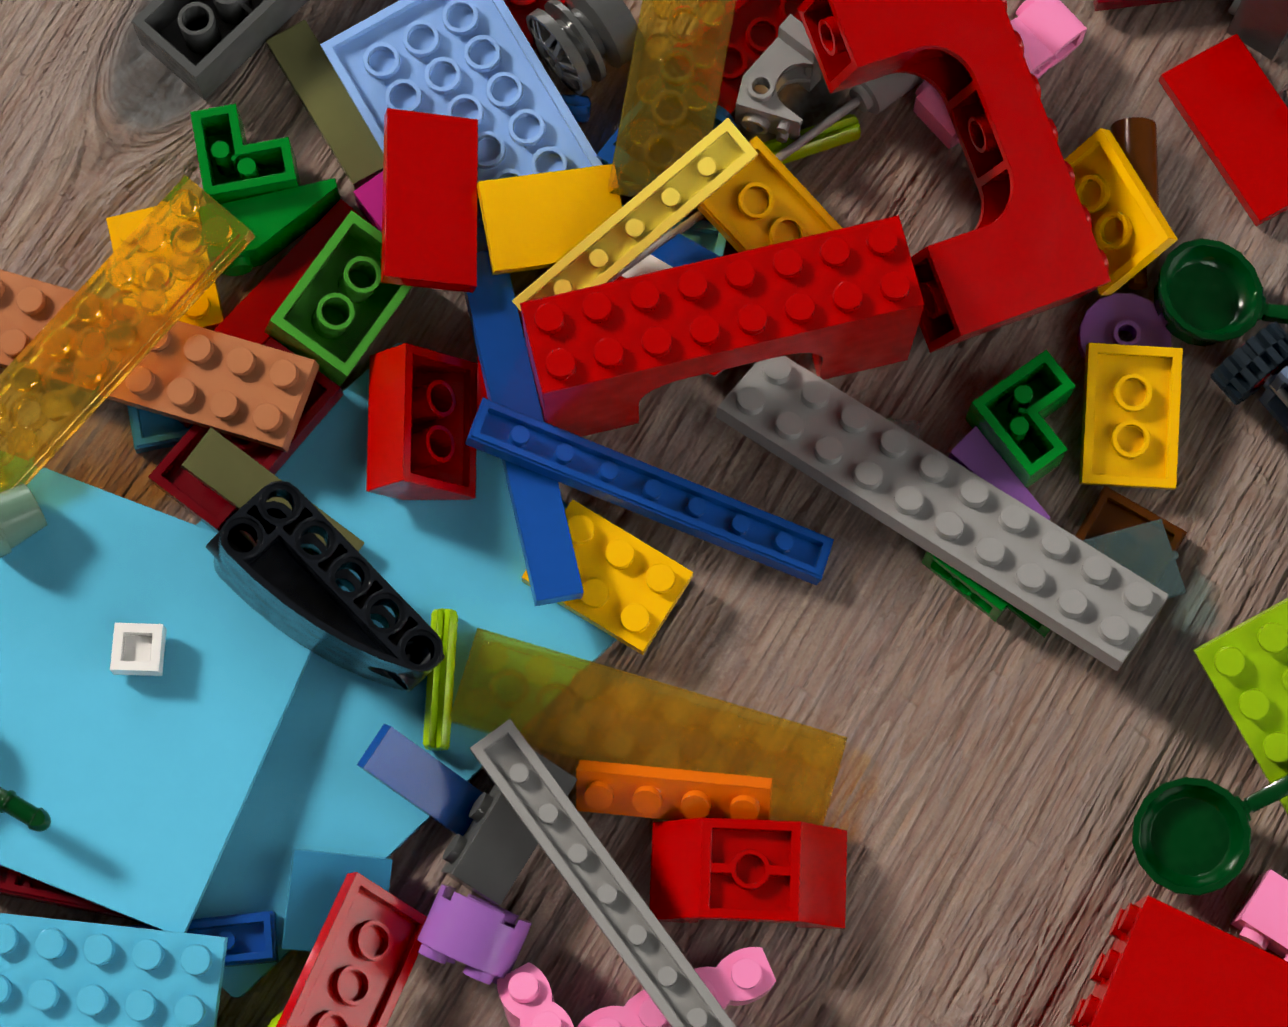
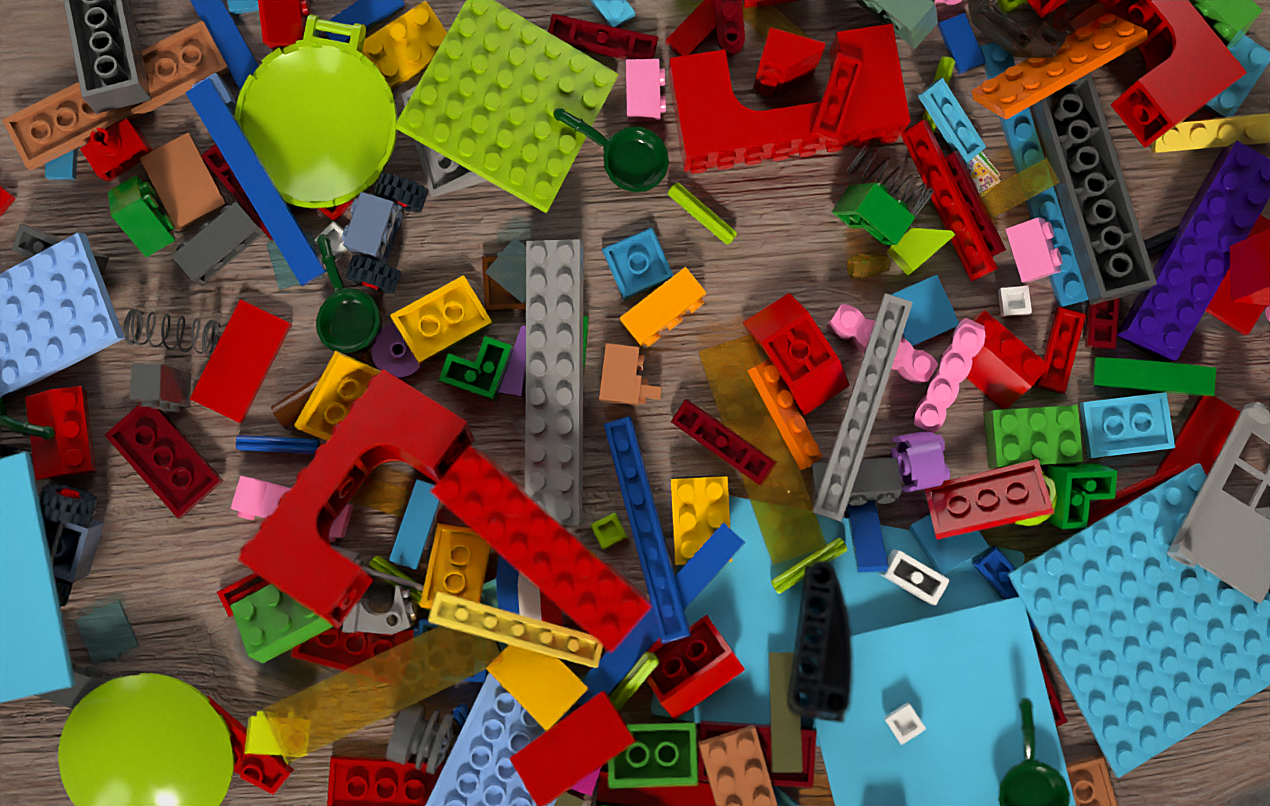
camera: 125 degrees left, 10 degrees up
none -> blue axle [235,435,320,454]
none -> clear yellow tile [350,477,412,518]
none -> dark azure tile [389,479,440,570]
none -> lime tile [590,512,628,550]
none -> nougat hinge [599,343,662,406]
none -> dark azure tile [602,227,674,300]
none -> lime axle [609,651,659,712]
none -> light orange brick [619,267,706,348]
none -> lime axle [667,182,737,245]
none -> dark red plate [671,399,777,486]
none -> white brick [878,549,950,606]

